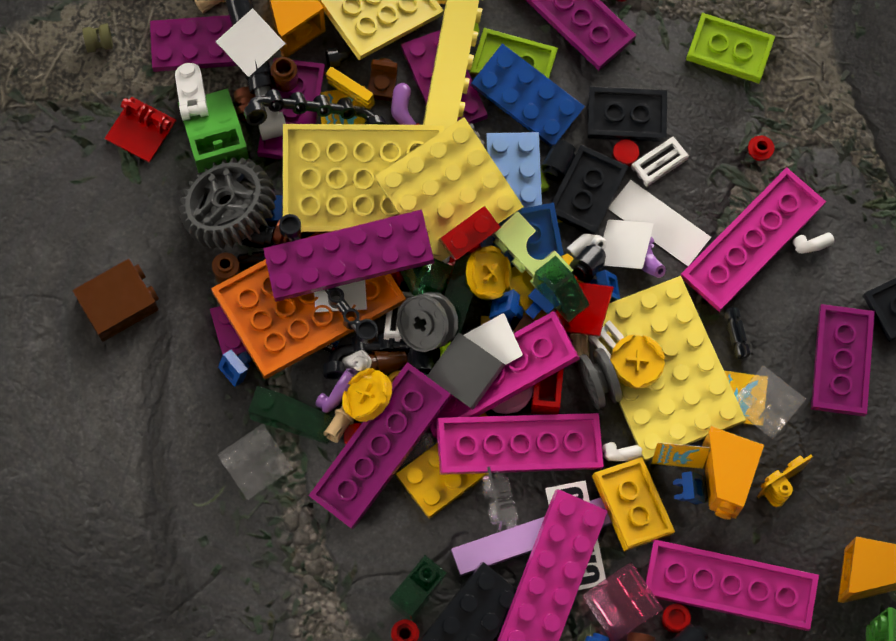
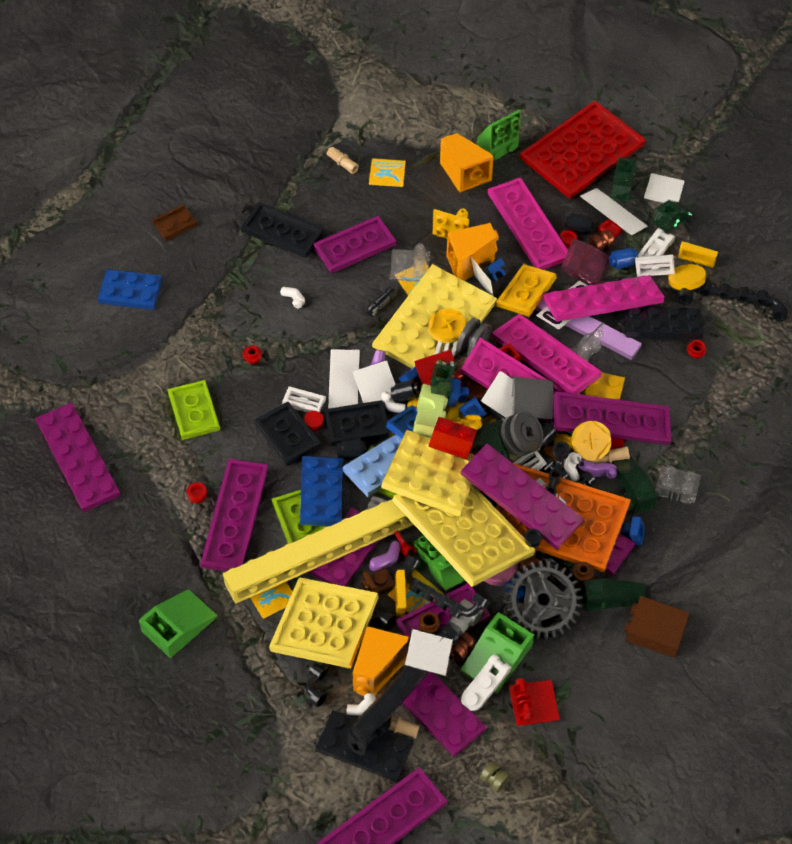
camera: 125 degrees left, 15 degrees down
clear green slope [389,555,447,621] -> none
white arm [602,442,643,461] -> none
dark pink plate [681,167,826,312] -> none
none -> clear green slope [581,578,647,611]

